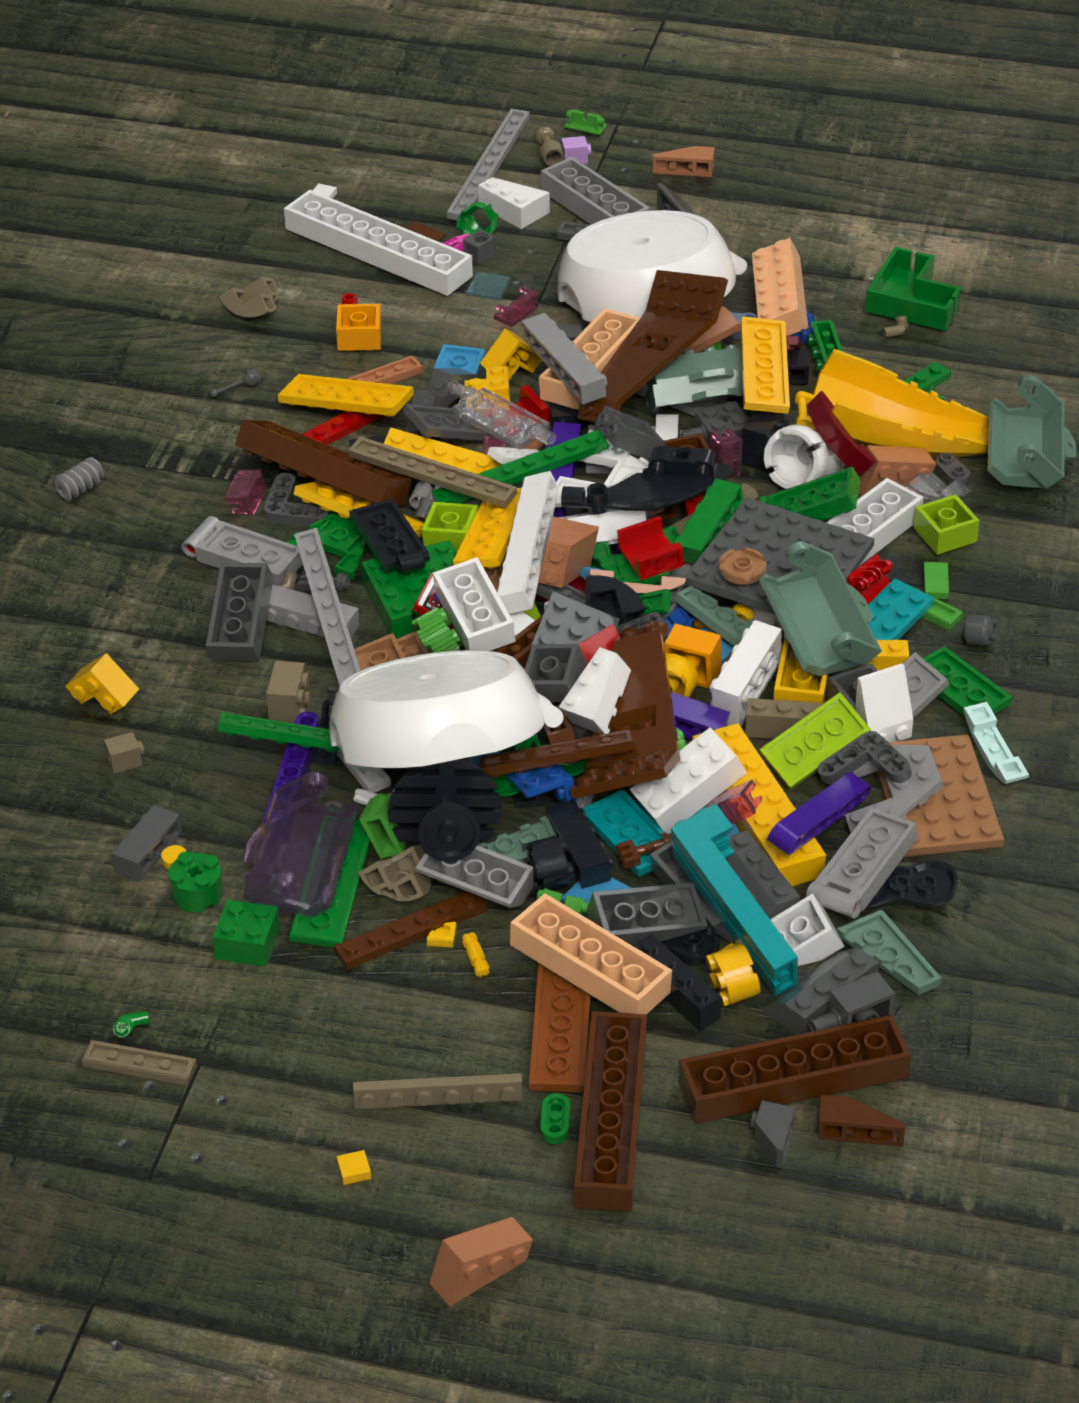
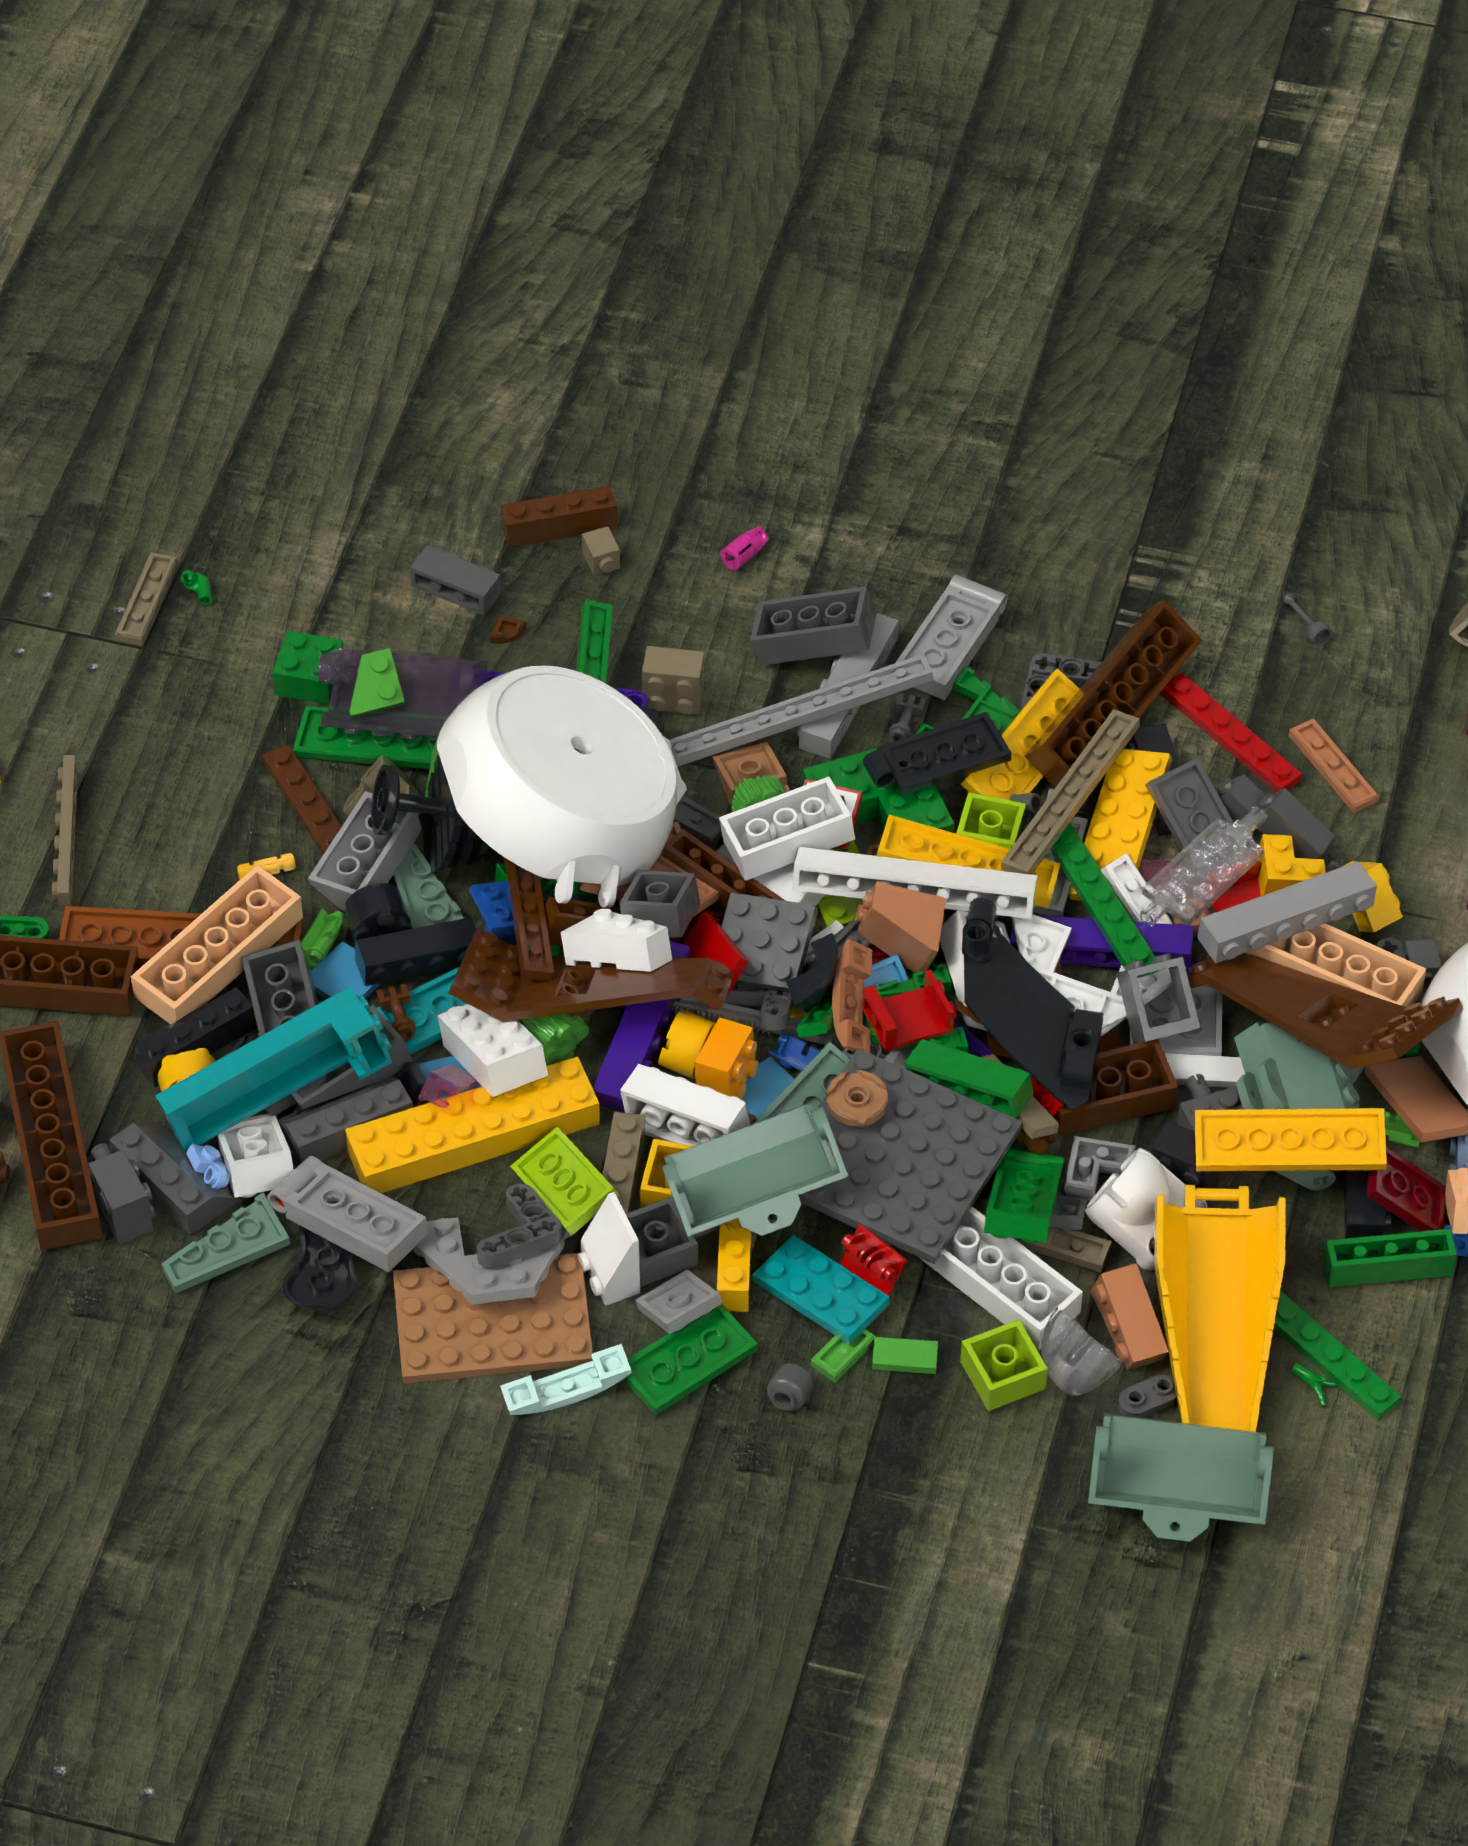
camera: 90 degrees right, 10 degrees up
light grey piece [54,457,105,502] -> none
yellow brick [65,653,139,714] -> none
yellow tile [161,845,186,869] -> none
green brick [168,851,223,913] -> none
clear pink hinge [224,470,267,516] -> none
yellow plate [278,374,414,417] -> none
light orange brick [336,304,381,351] -> none
yellow tile [427,922,457,948] -> none
dark azure plate [433,344,485,378] -> none
clear pink hinge [710,428,742,479] -> none
dark purple beam [767,772,872,855] -> none
dark red slope [806,391,876,476] -> none
none -> light blue plate [186,1144,230,1190]
none -> bright green wing [349,648,405,719]
none -> reddish brown tile [490,616,526,644]
none -> reddish brown brick [501,486,617,548]
none -> dark pink hinge [720,526,769,570]
none -> light grey brick [1064,1136,1136,1201]

